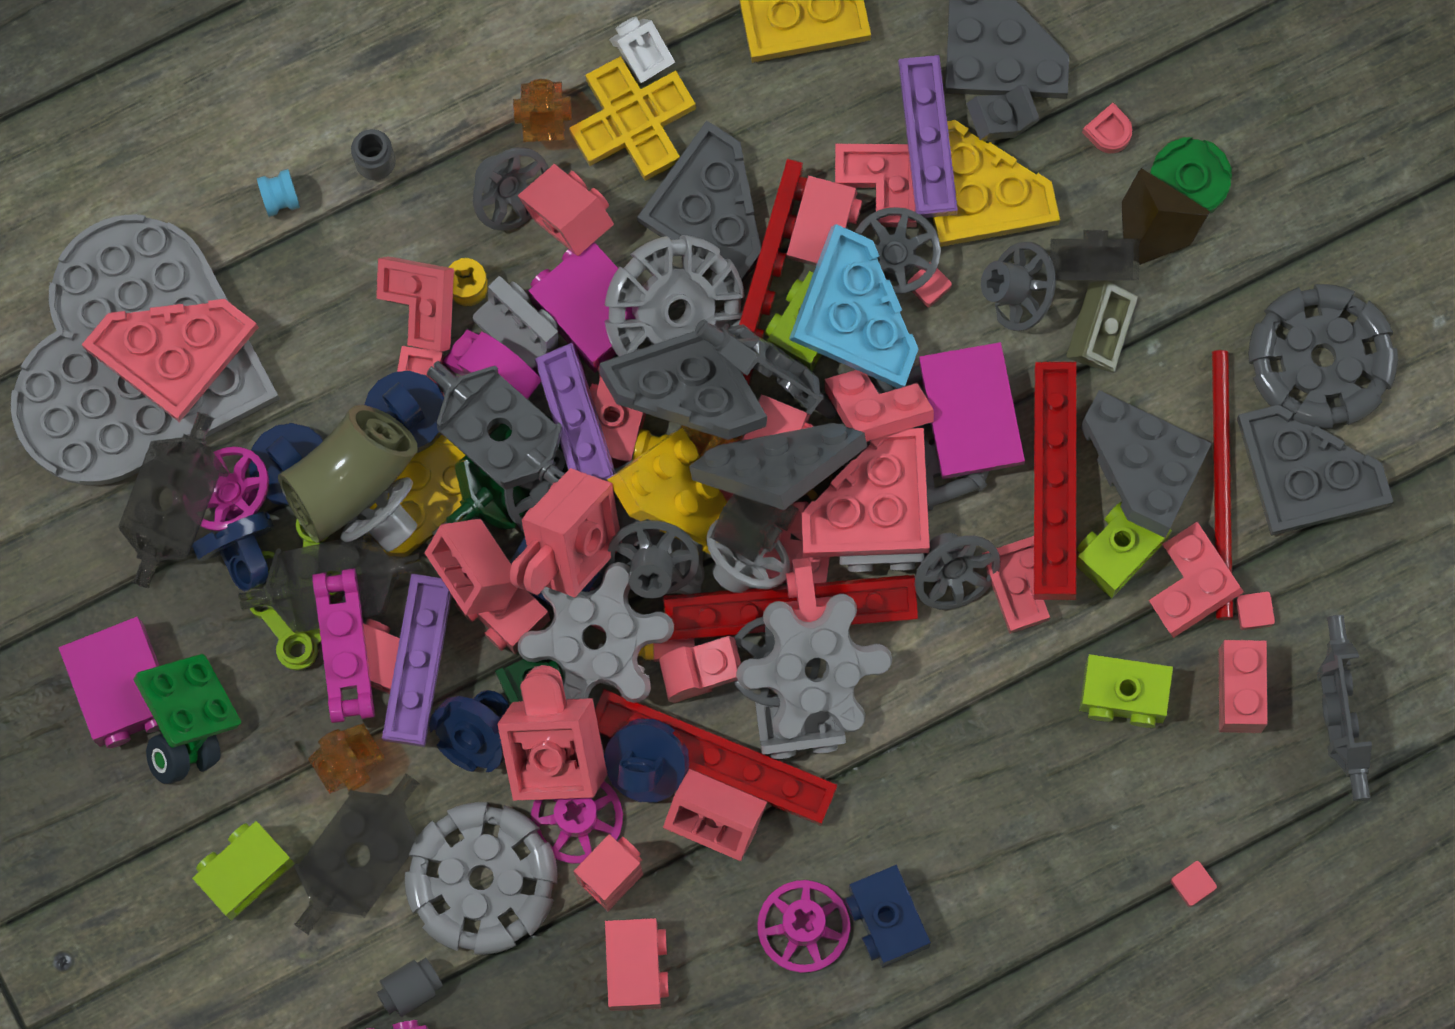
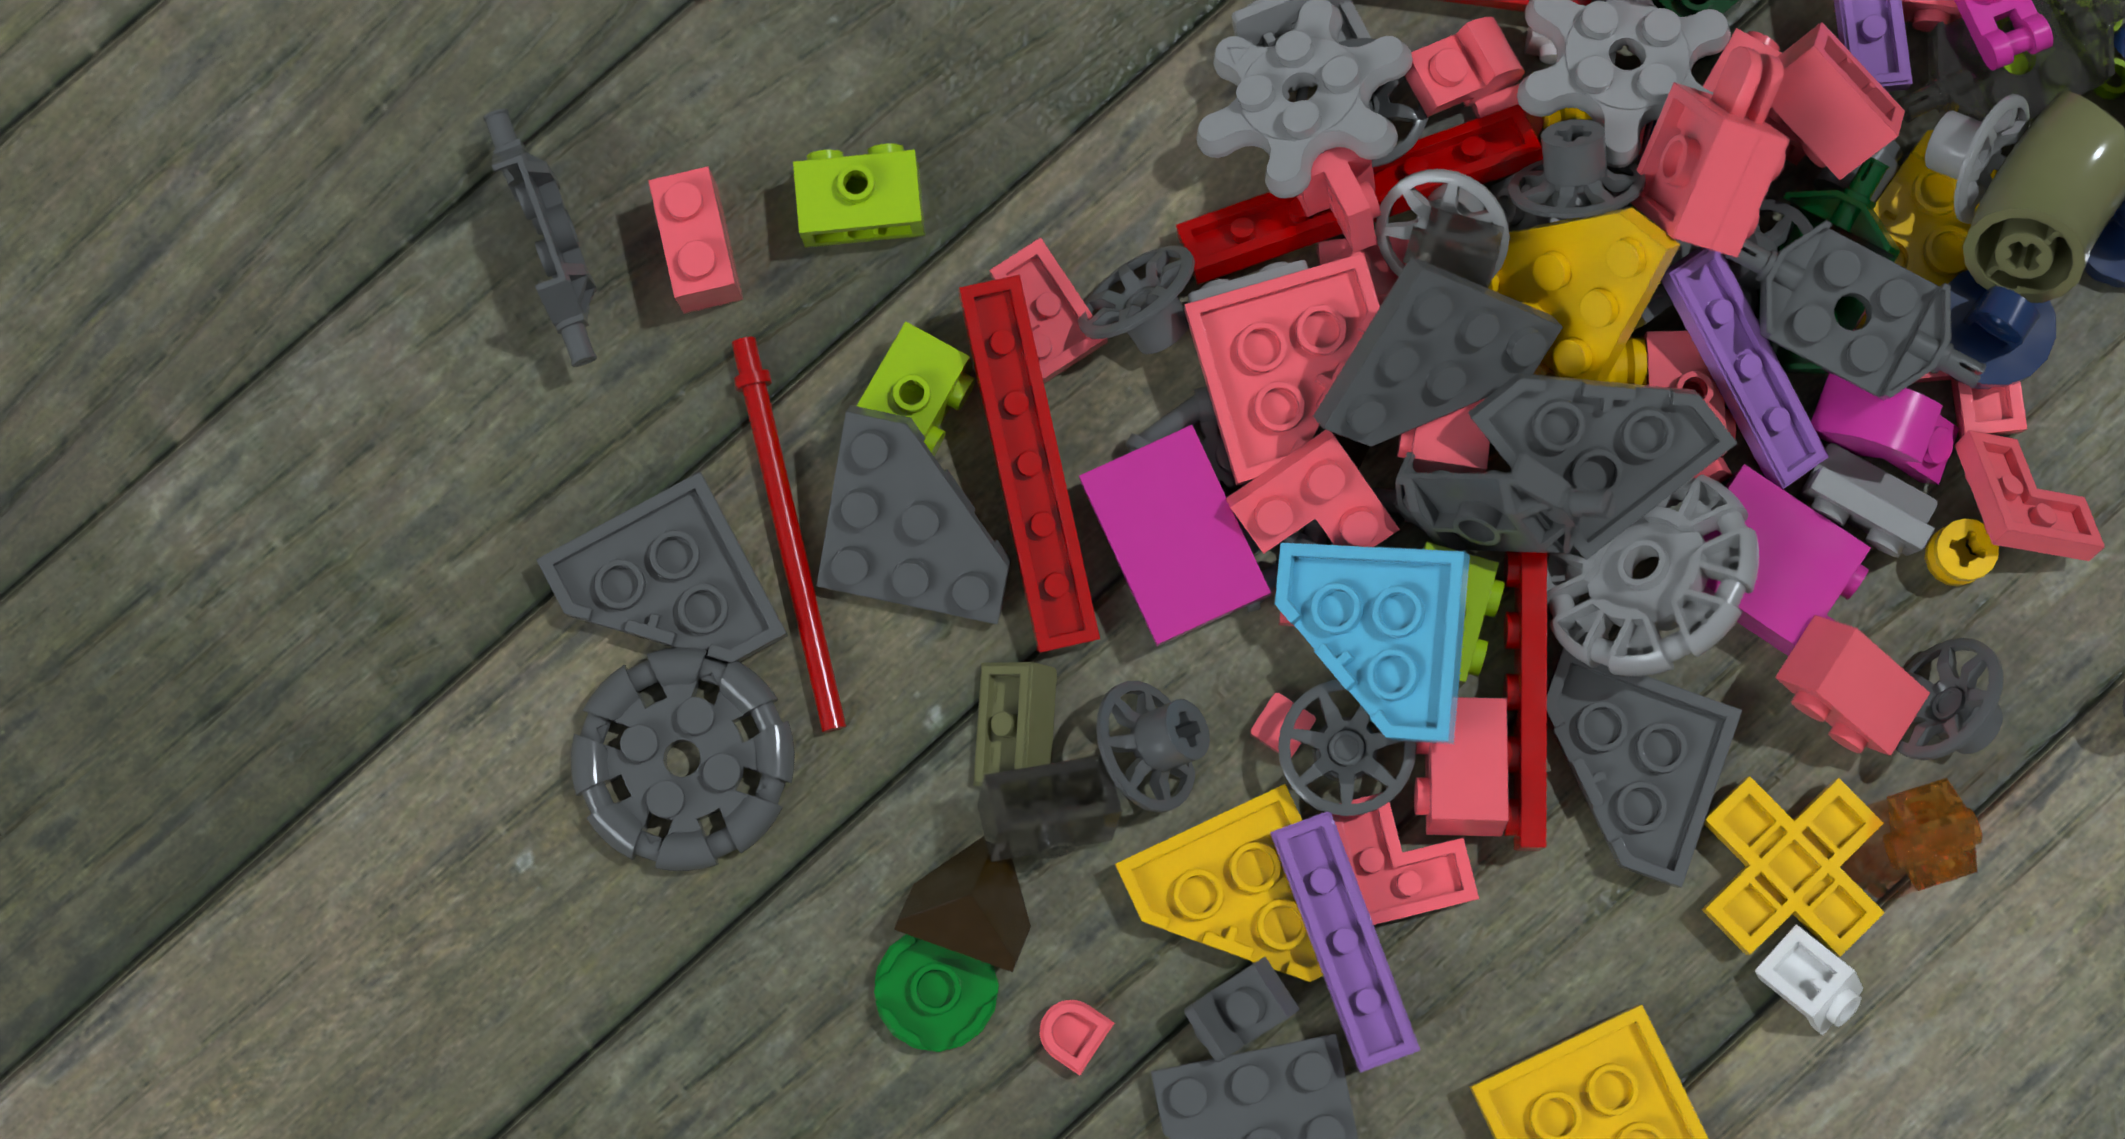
camera: 170 degrees right, 5 degrees up
coral plate [1149,522,1244,638] -> none
coral piece [1236,592,1275,630] -> none

